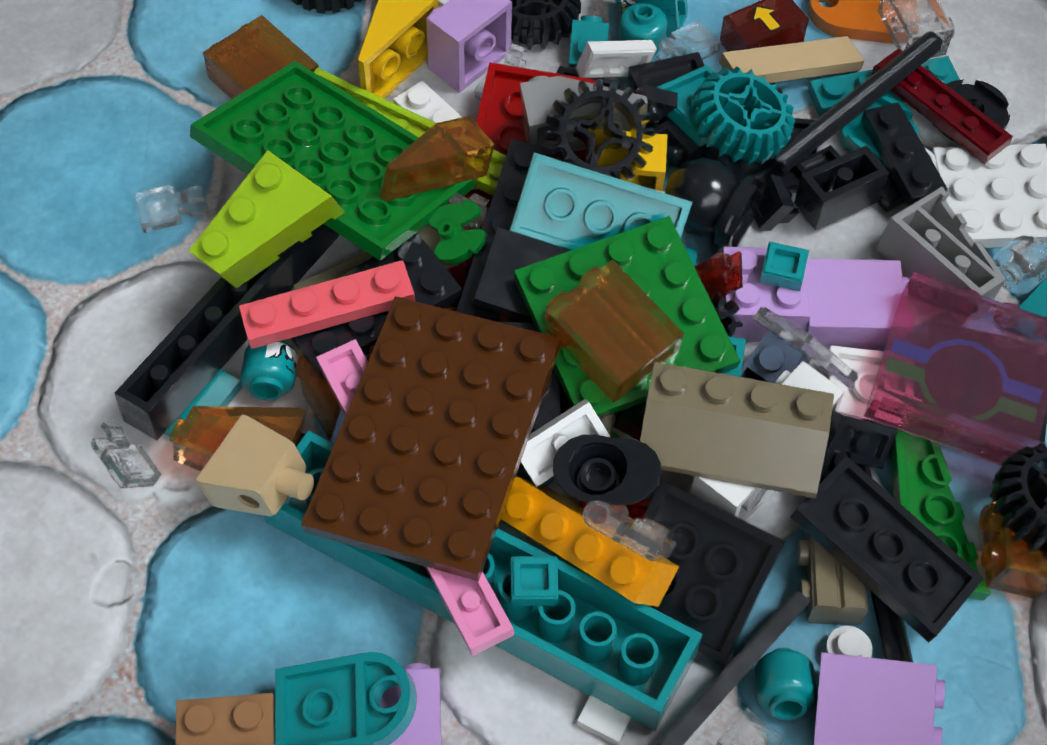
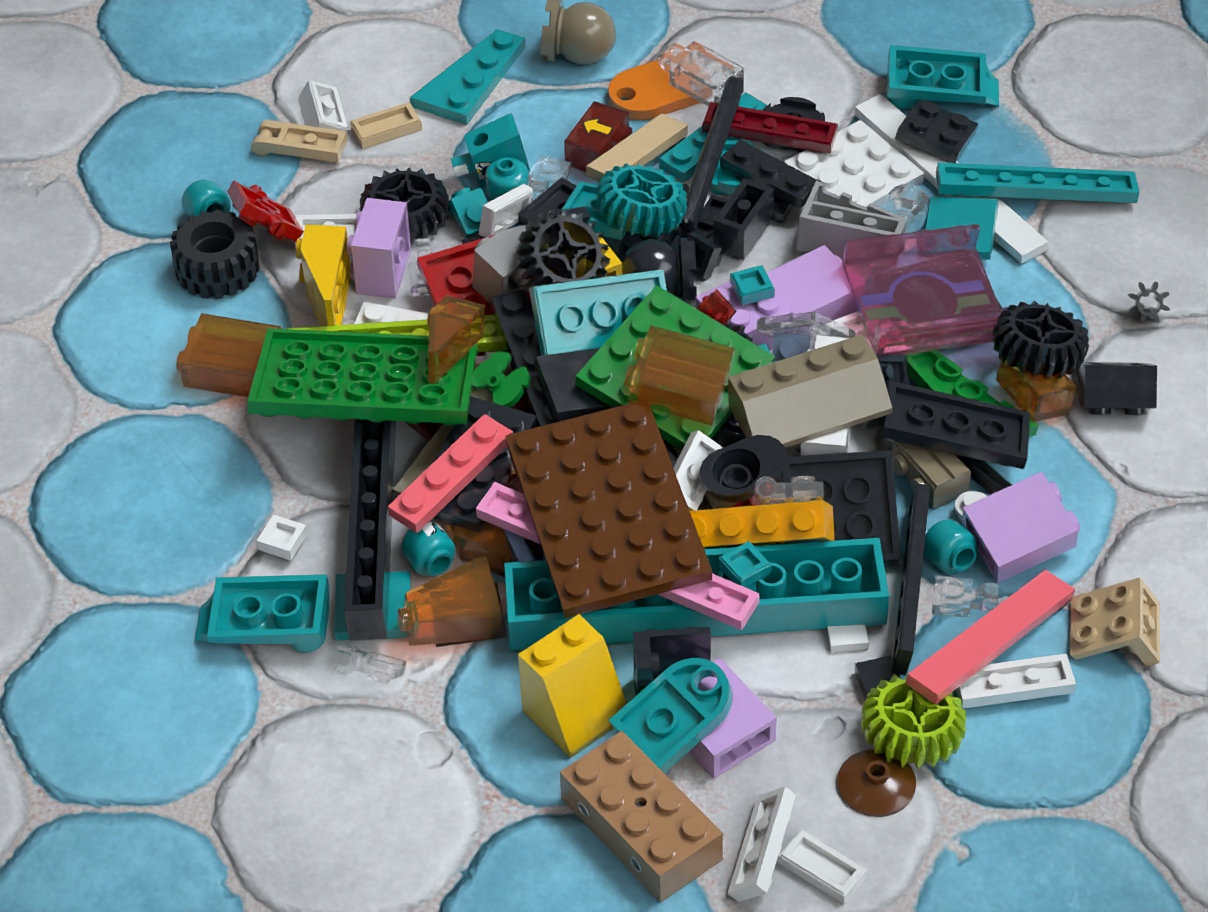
camera: 30 degrees left, 10 degrees down
clear plate [134,184,209,233] -> none
lime wedge [188,150,345,289] -> none
tan torso [195,414,314,516] -> none
none -> teal slope [195,574,330,653]
none -> white plate [257,514,307,561]
none -> yellow slope [518,614,627,758]
none -> black bracket [633,626,711,696]

